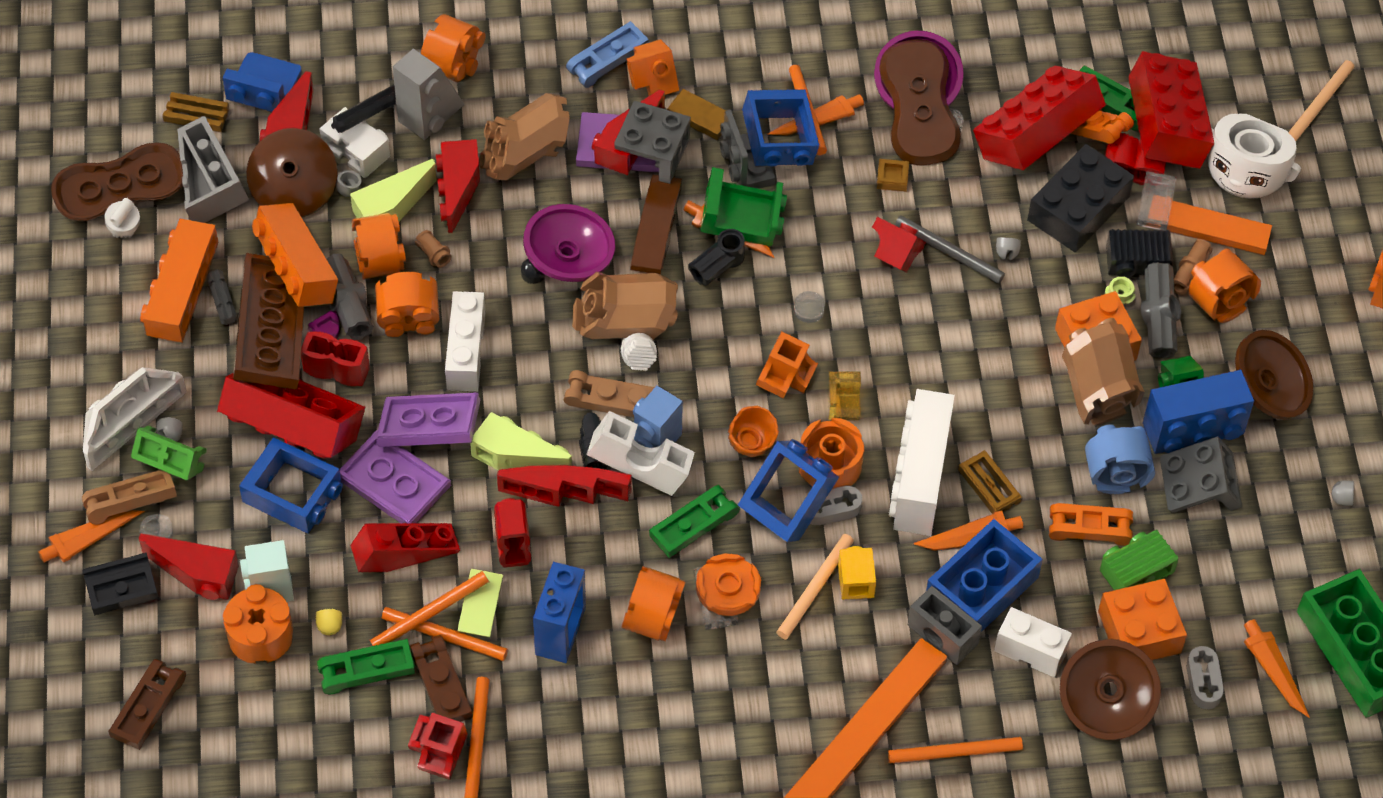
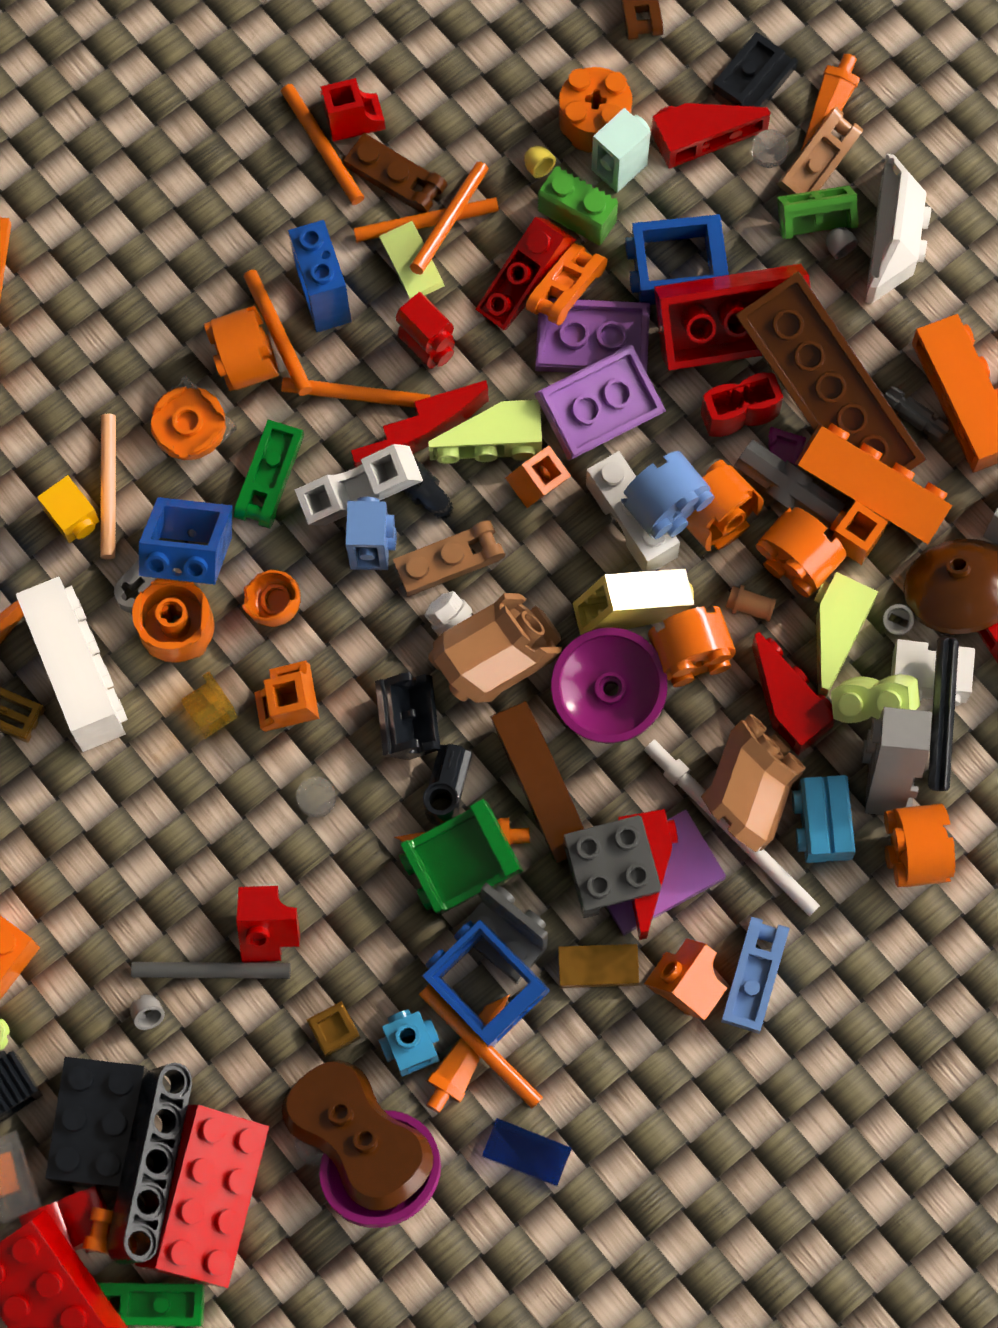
camera: 150 degrees right, 15 degrees up
green plate [317,639,415,695] -> none
none -> black beam [107,1063,192,1265]
none -> orange bar [243,270,312,396]
none -> orange bar [281,377,431,408]
none -> black hinge [375,672,441,760]
none -> dark azure brick [379,1009,440,1077]
none -> clear blue tile [482,1118,572,1187]
none -> orange brick [505,446,571,508]
none -> orange plate [526,243,608,326]
none -> bright green brick [538,166,618,246]
none -> slope [573,569,694,635]
none -> medium blue brick [621,451,715,539]
none -> white bar [644,740,820,917]
none -> orange brick [648,606,736,687]
none -> dark azure brick [792,775,856,863]
none -> orange brick [830,501,888,565]
none -> yellowish green brick [831,674,920,723]

